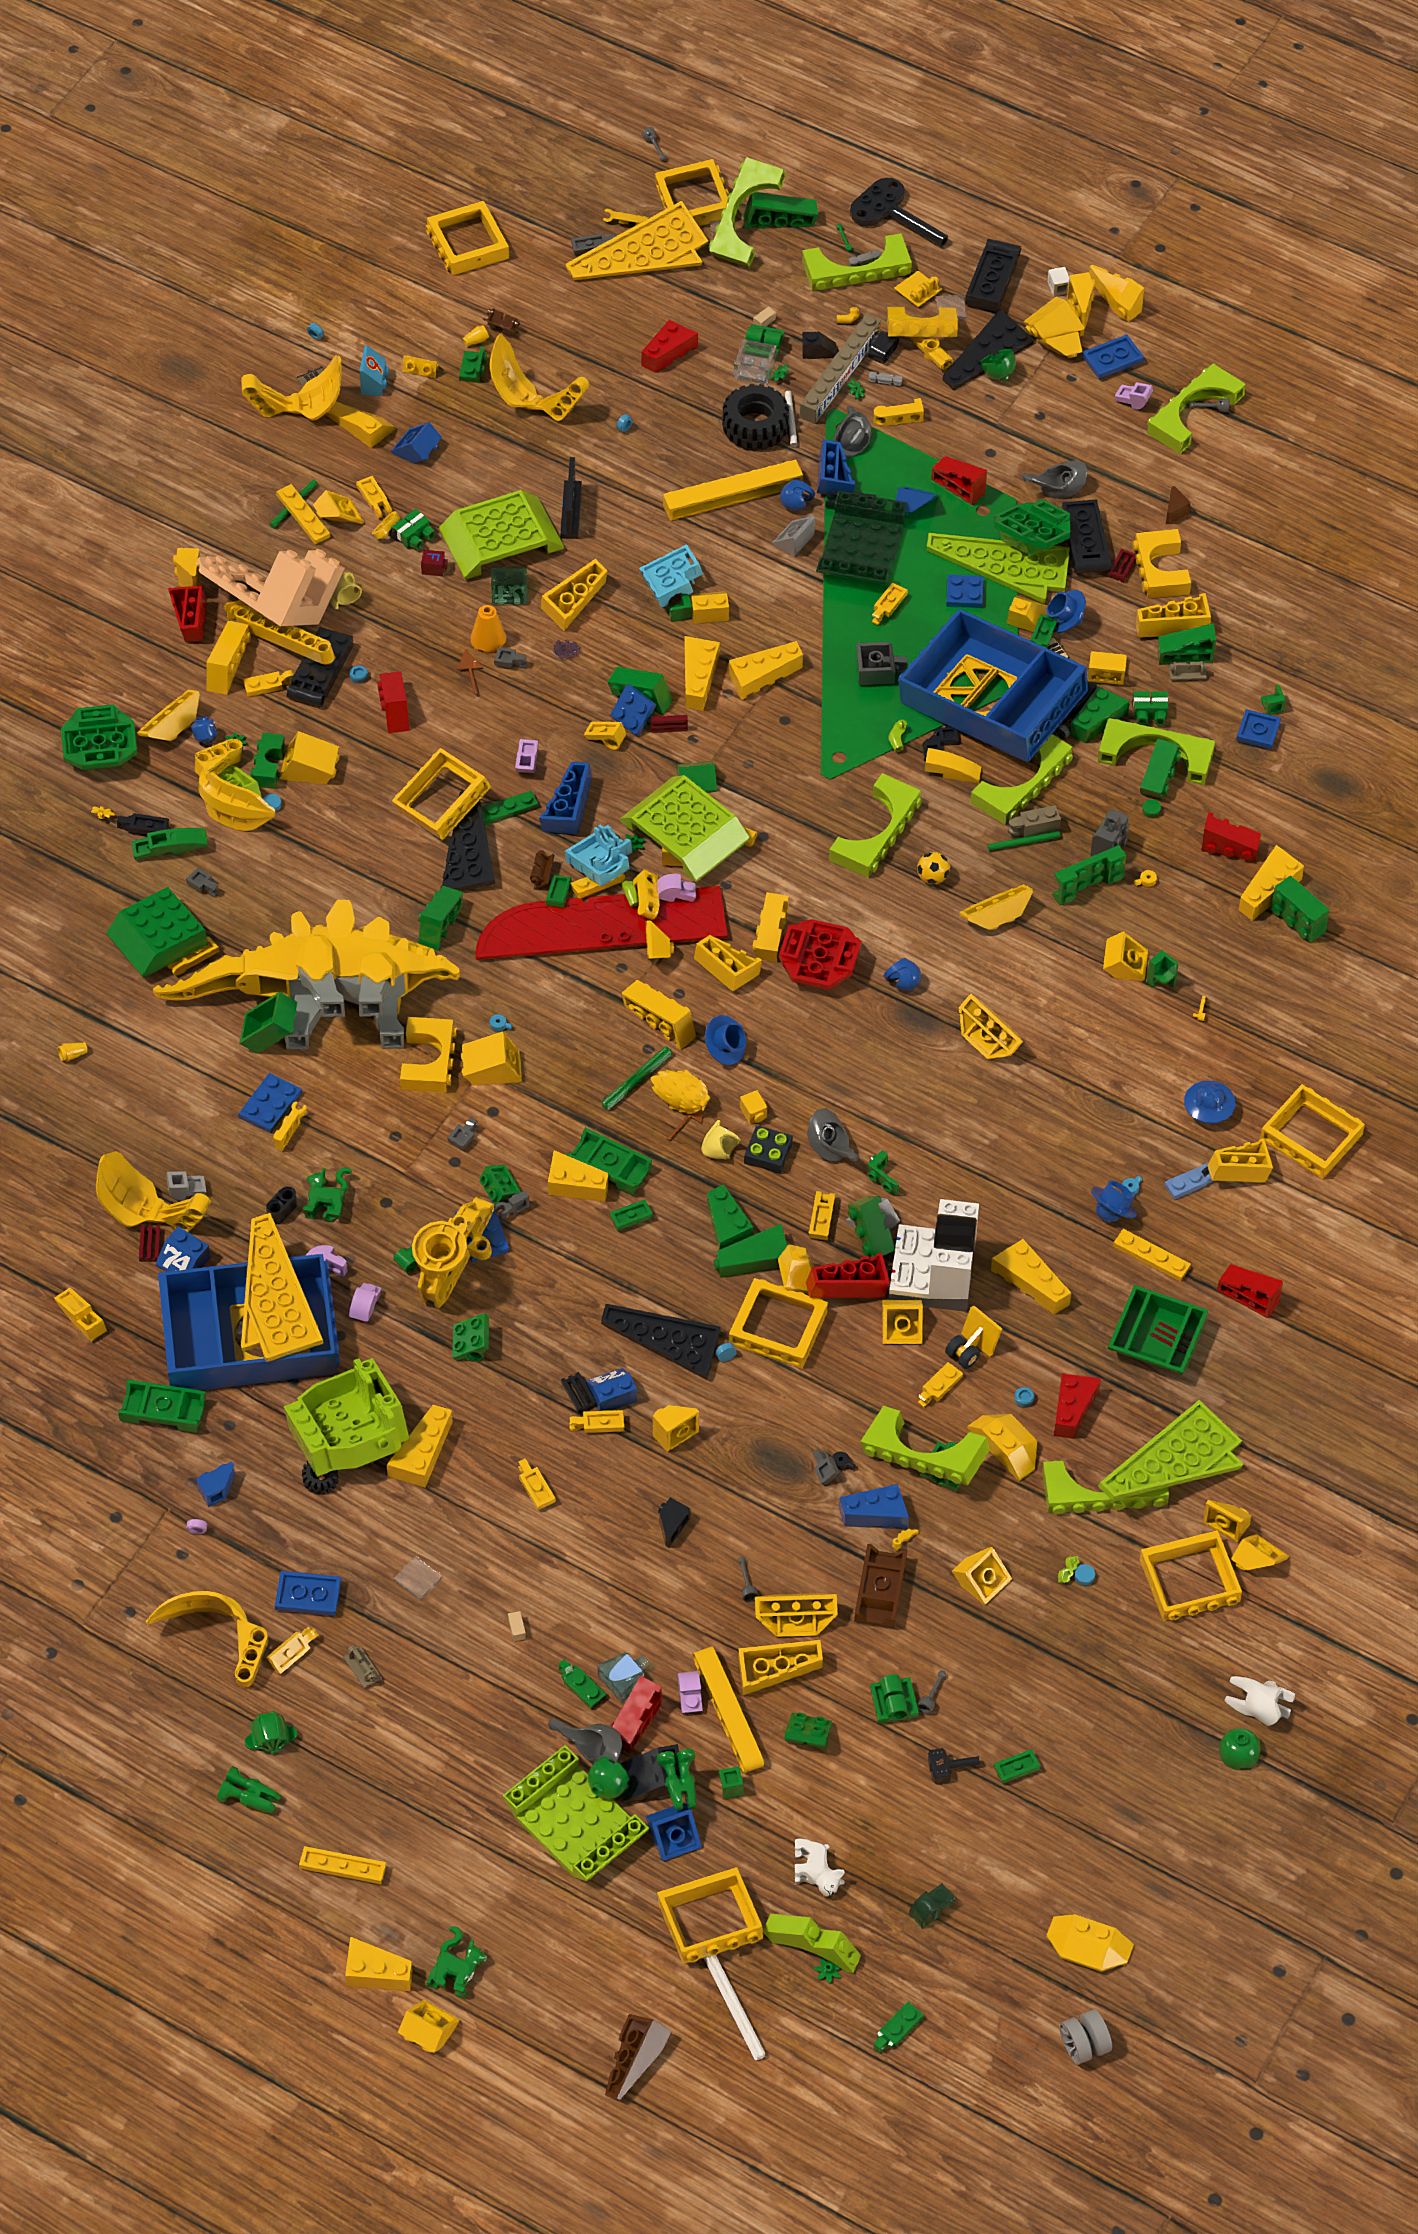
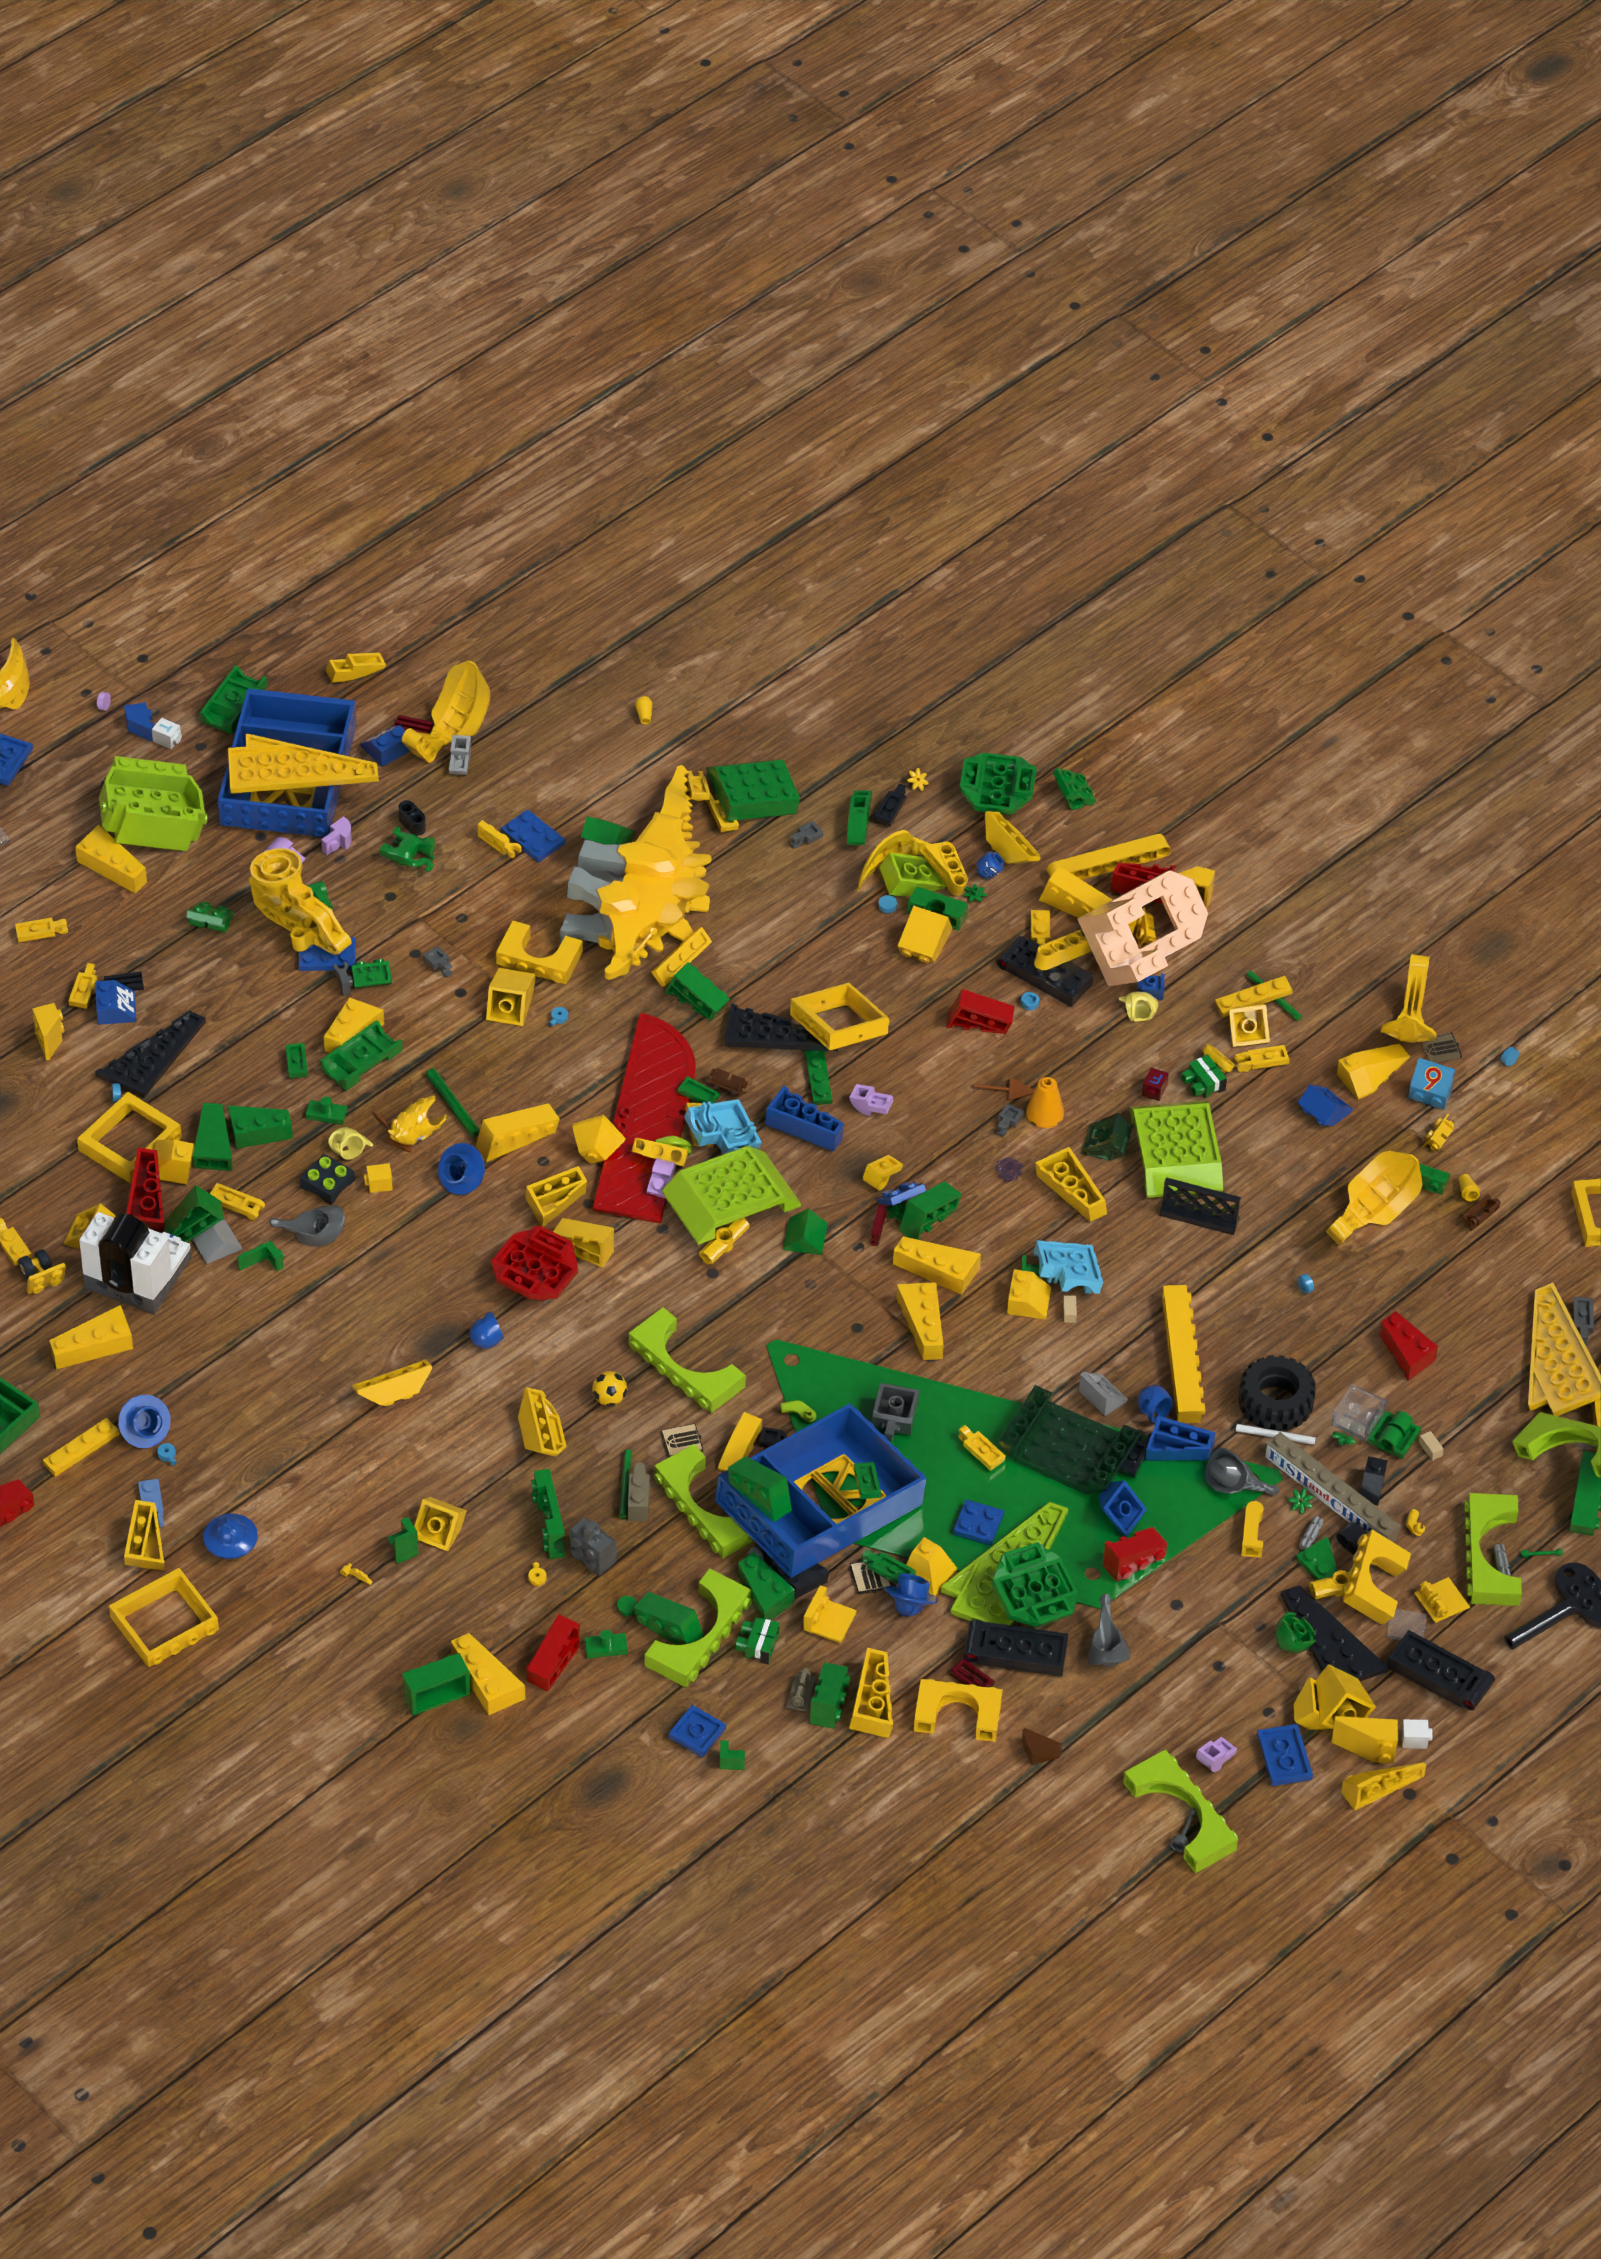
camera: 105 degrees right, 5 degrees down
none -> white brick [152,718,182,749]
none -> green tile [306,1097,348,1125]
none -> green tile [585,1630,628,1659]
none -> yellow hinge [630,928,657,958]
none -> piece [661,1424,703,1457]
none -> yellow hinge [686,771,710,801]
none -> green wedge [728,1456,792,1522]
none -> green plate [853,1462,881,1499]
none -> yellow beam [1047,834,1171,880]
none -> green plate [1053,768,1096,810]
none -> tan piece [1063,1296,1077,1323]
none -> green wing [1296,1537,1337,1581]

